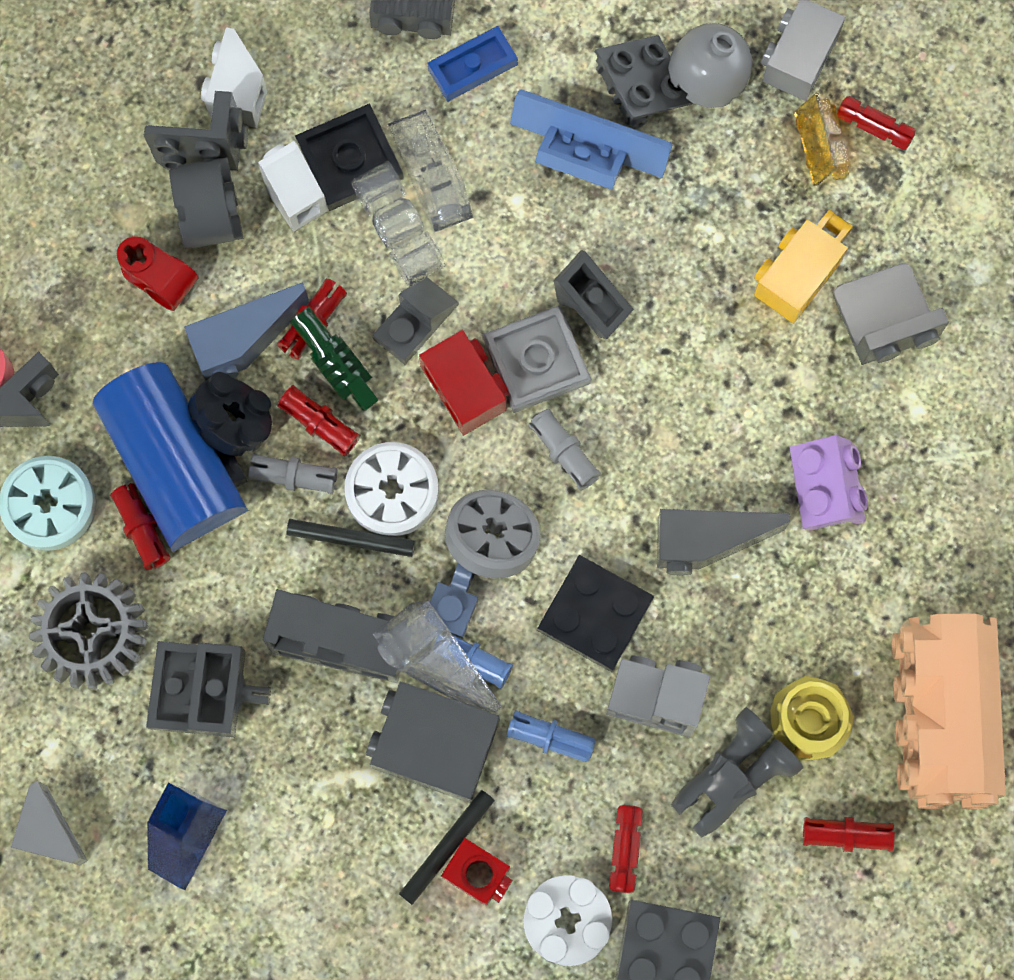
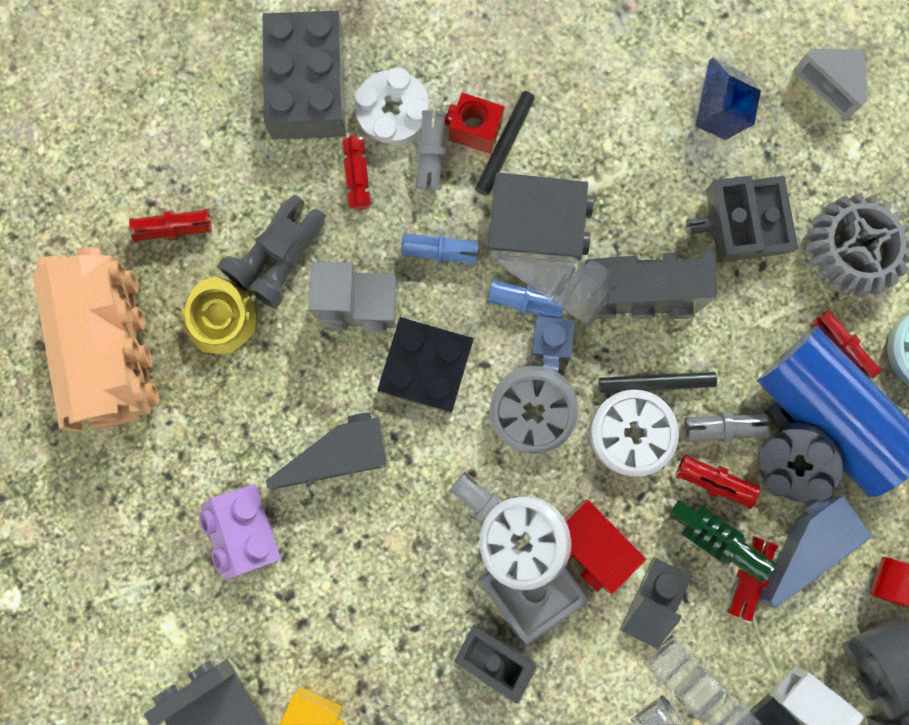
camera: 165 degrees right, 5 degrees up
none -> light grey pin [416,110,446,190]
none -> white wheel [479,497,571,590]

